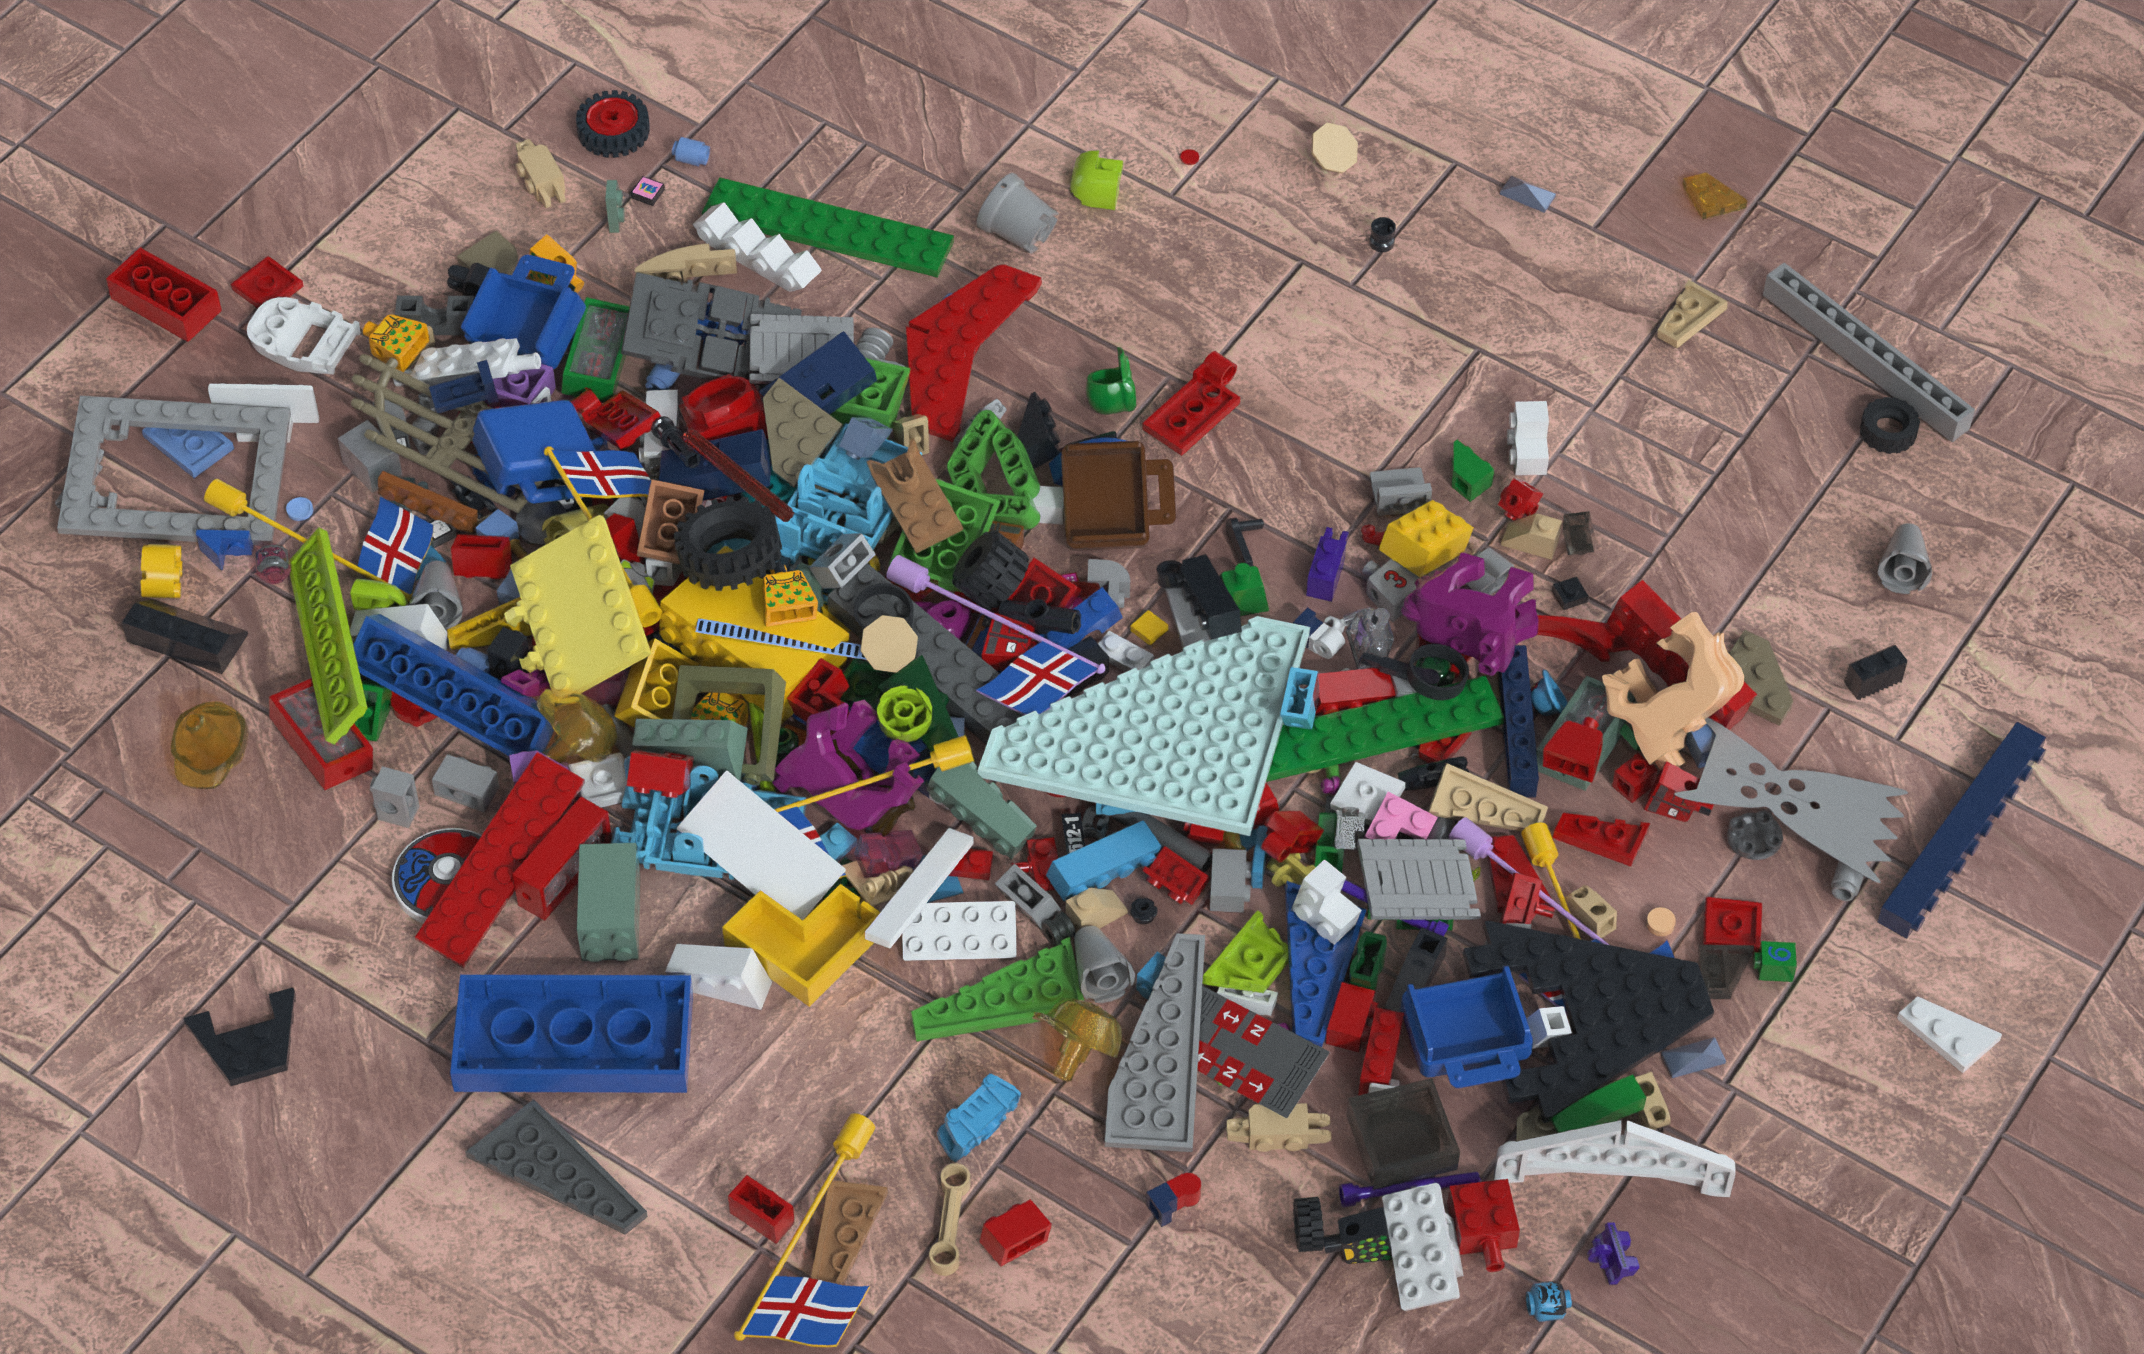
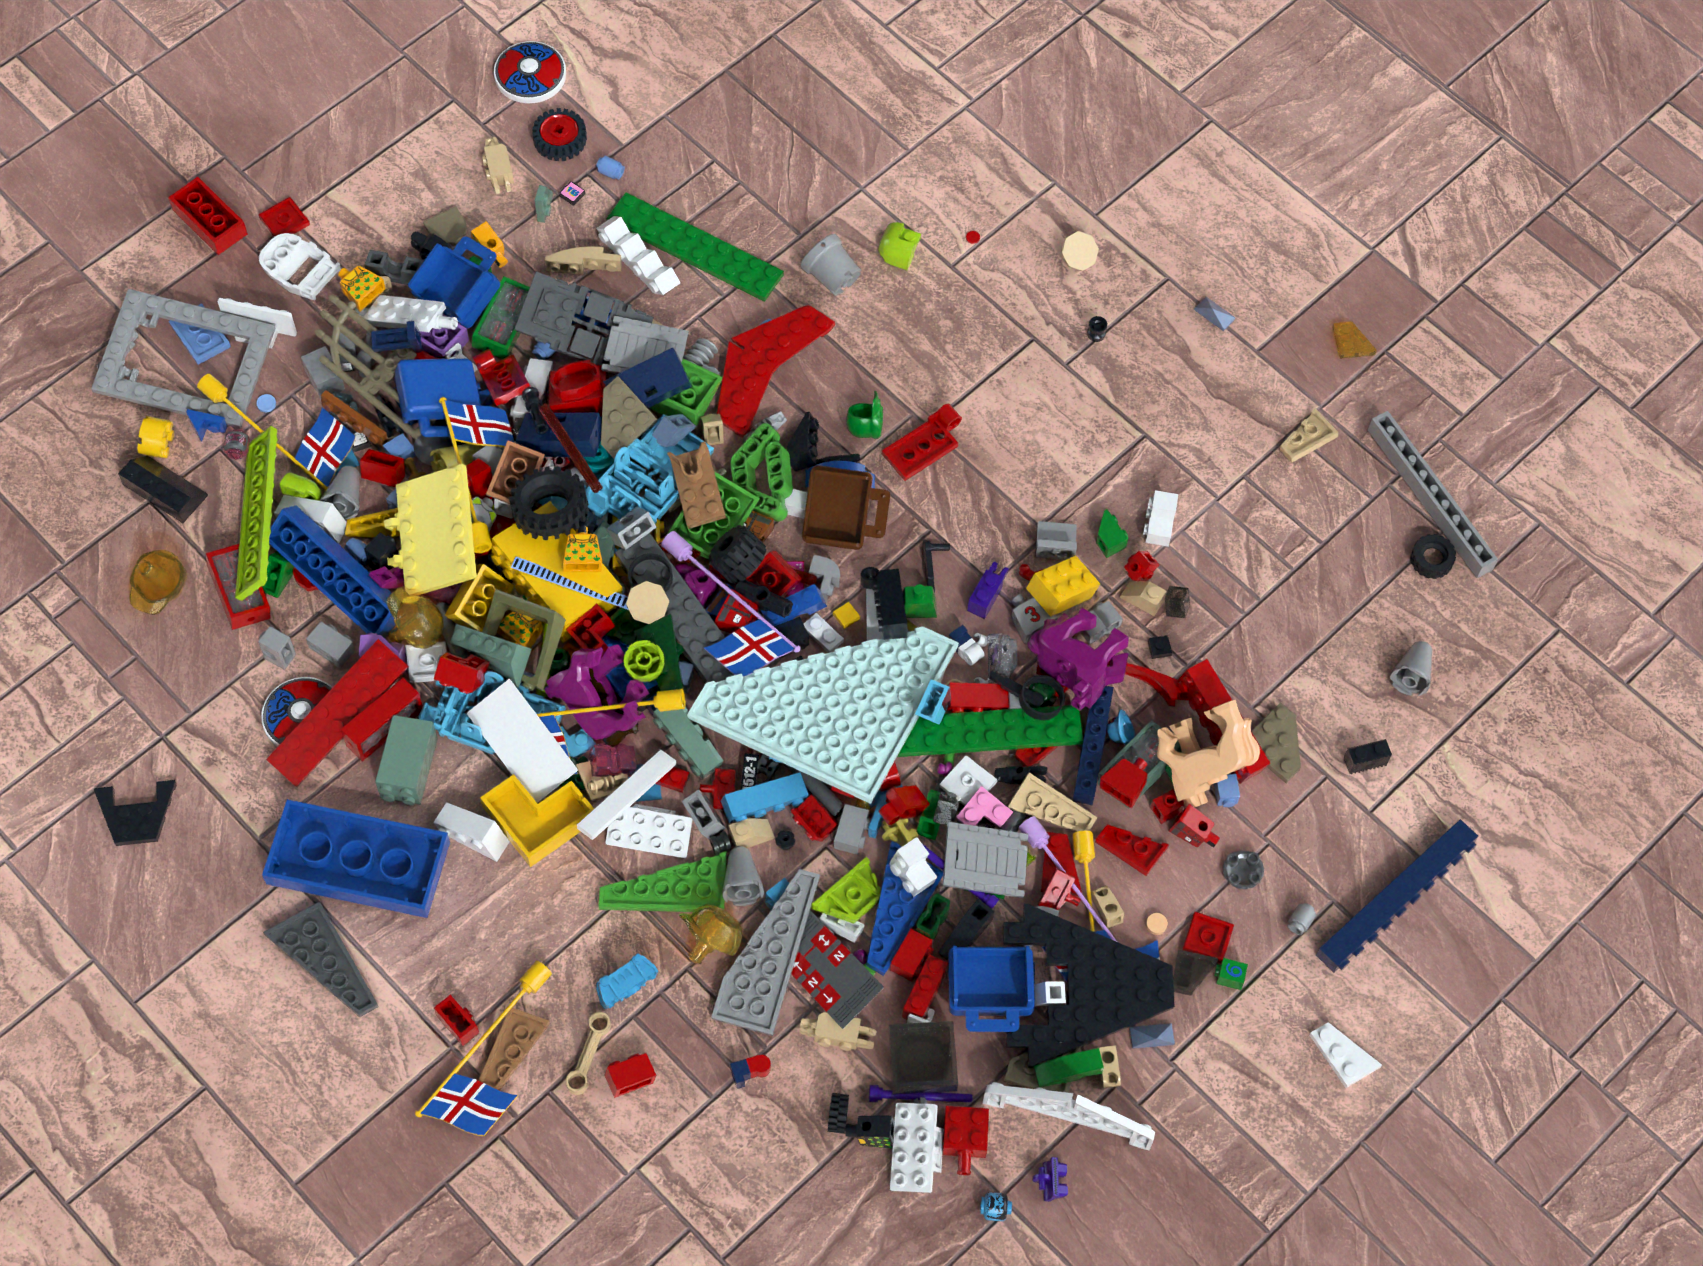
camera: 10 degrees right, 10 degrees up
light grey piece [1674,718,1908,883] -> none
none -> dish [494,41,566,103]

